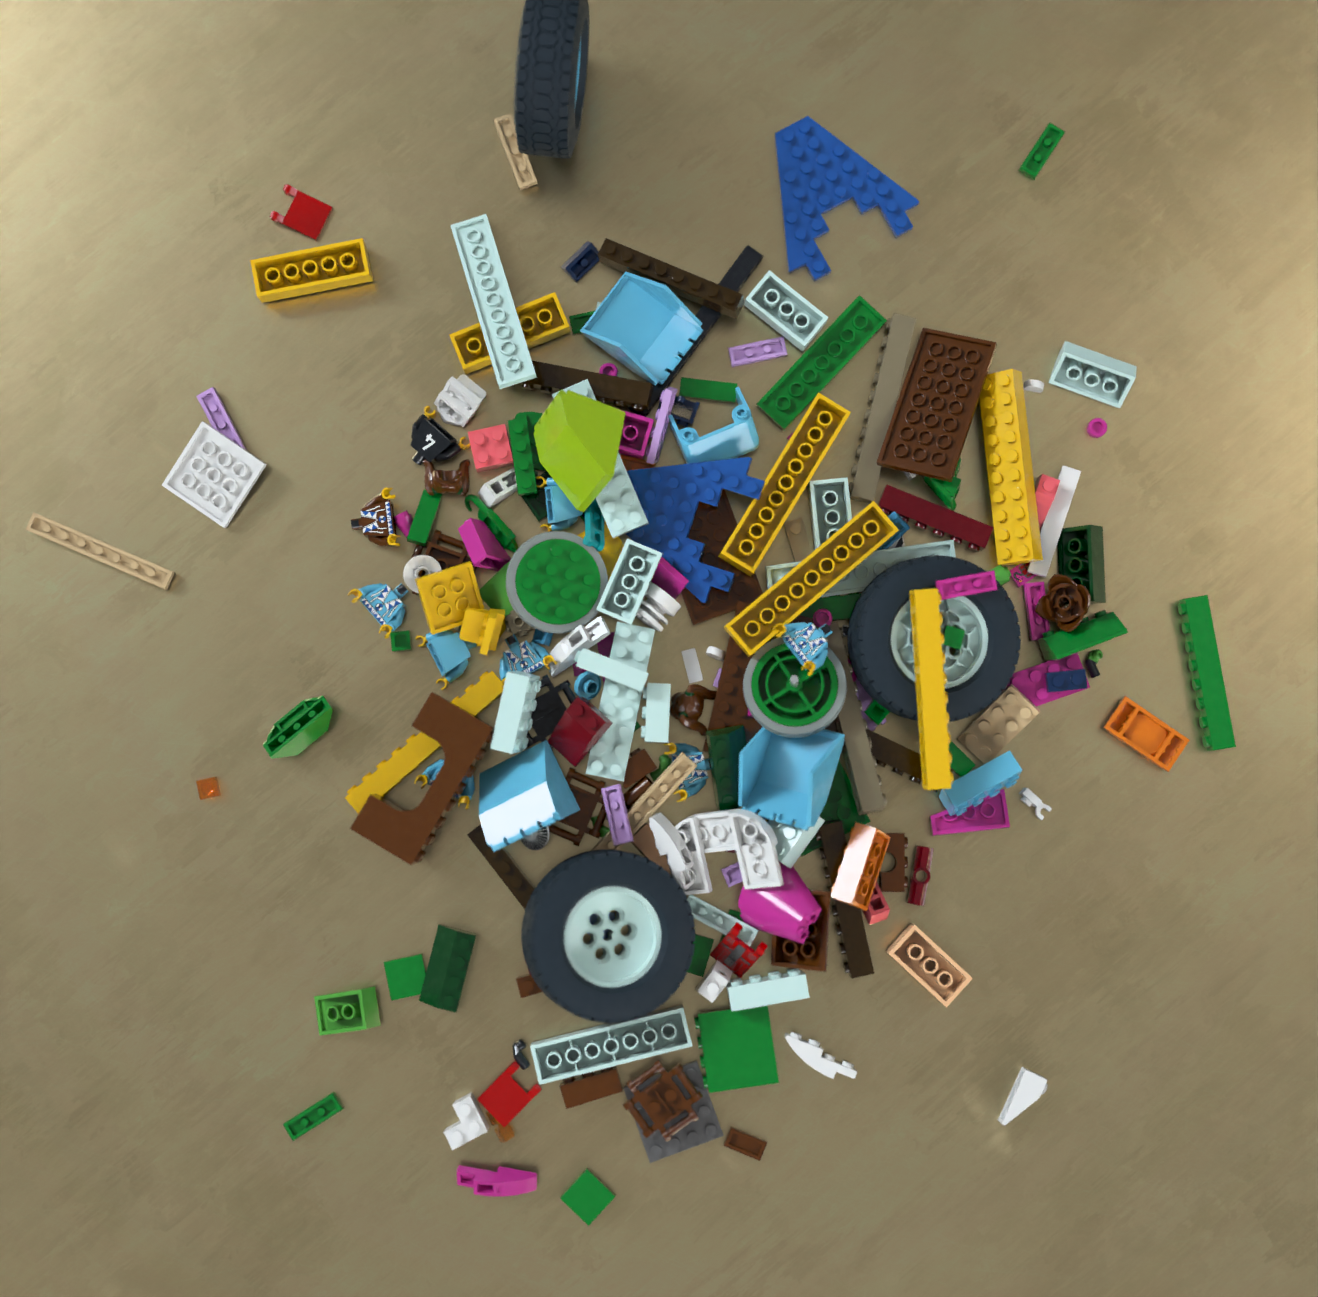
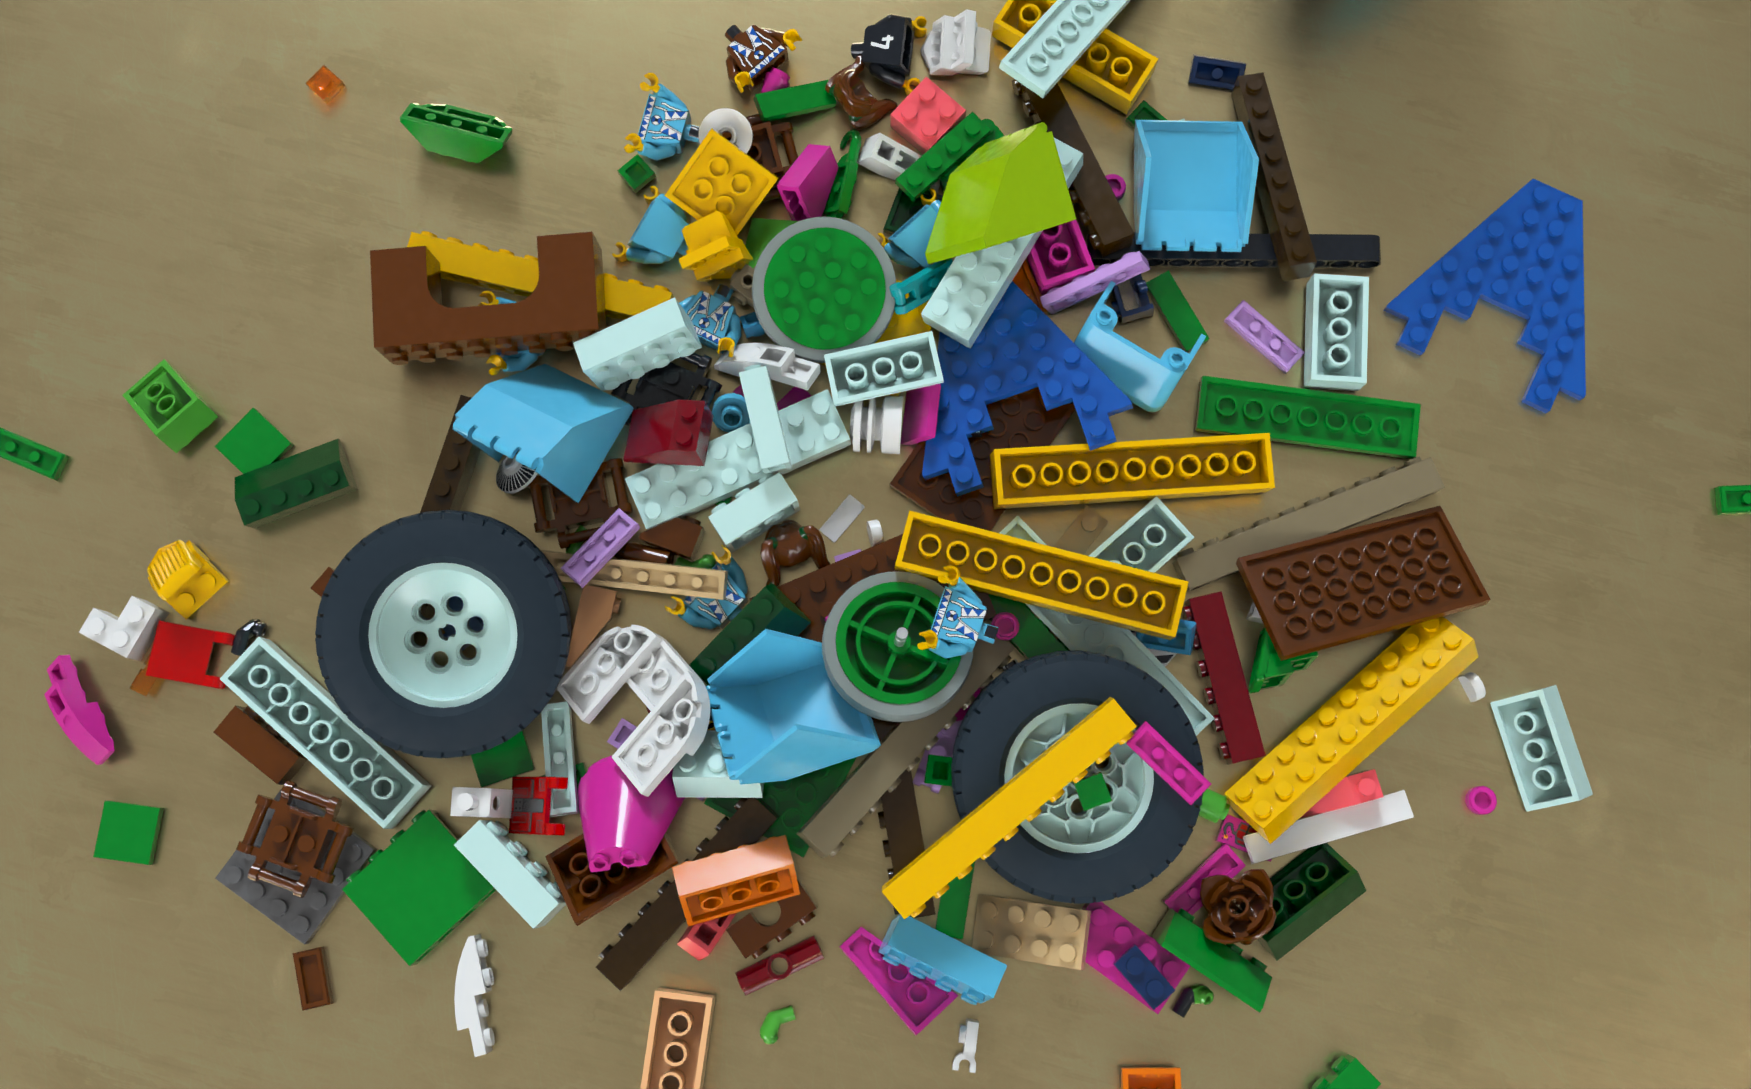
camera: 60 degrees right, 5 degrees down
white slope [649,812,694,890] -> none
none -> yellow piece [147,540,229,620]
none -> bright green arm [760,1005,796,1044]

